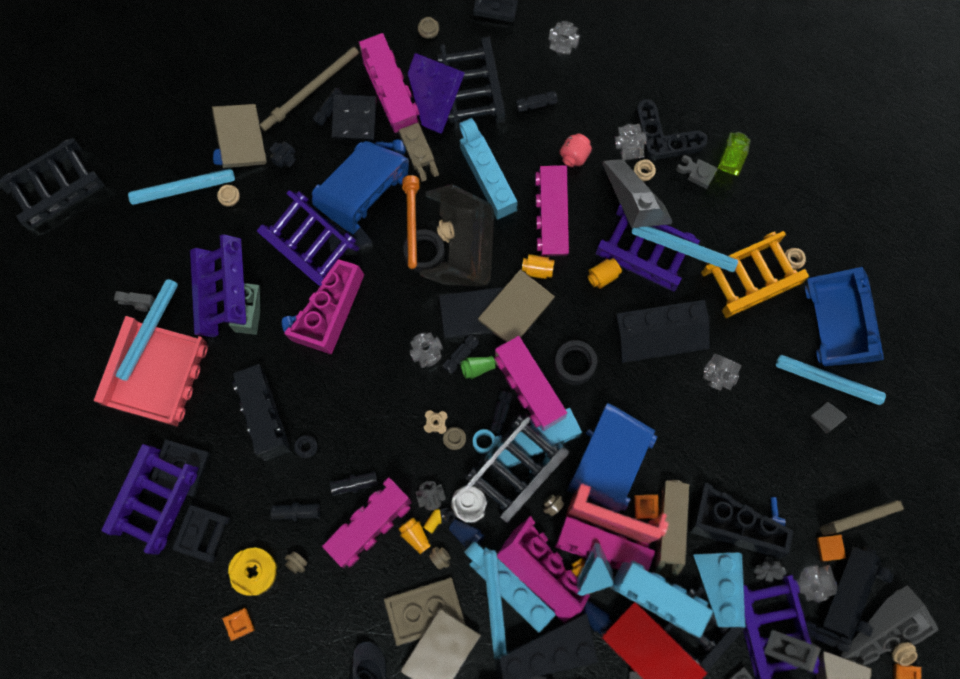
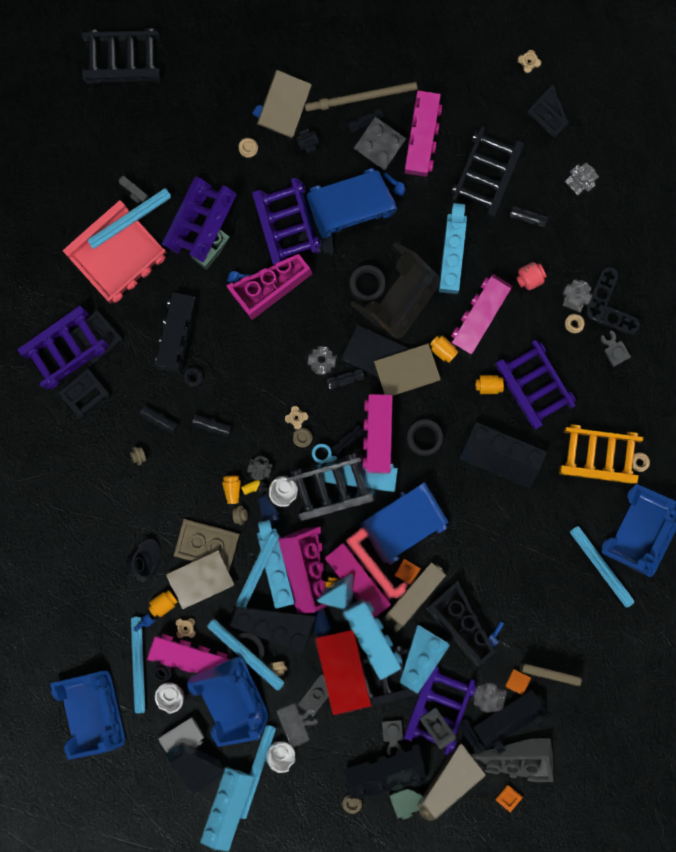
camera: 30 degrees right, 10 degrees up
medium azure axle [128,169,235,204] -> none
orange tile [222,608,255,641] -> none
yellow plate [228,548,277,596] -> none
dark pink wedge [322,478,412,568] -> none
dark tan hinge [399,123,439,182] -> none
orange piece [402,176,419,269] -> none
dark purple plate [408,53,465,133] -> none
dark tan plate [418,17,439,38] -> none
tan plate [437,220,455,243] -> none
bright green cone [461,356,495,379] -> none
dark tan plate [543,494,564,516] -> none
dark grey wedge [602,159,672,228] -> none
medium azure axle [632,226,738,272] -> none
clear brick [703,354,742,391] -> none
clear neon green slope [718,132,750,176] -> none
dark grey plant [754,556,787,583] -> none
dark grey slope [811,402,847,433] -> none
tan plate [892,643,917,666] -> none

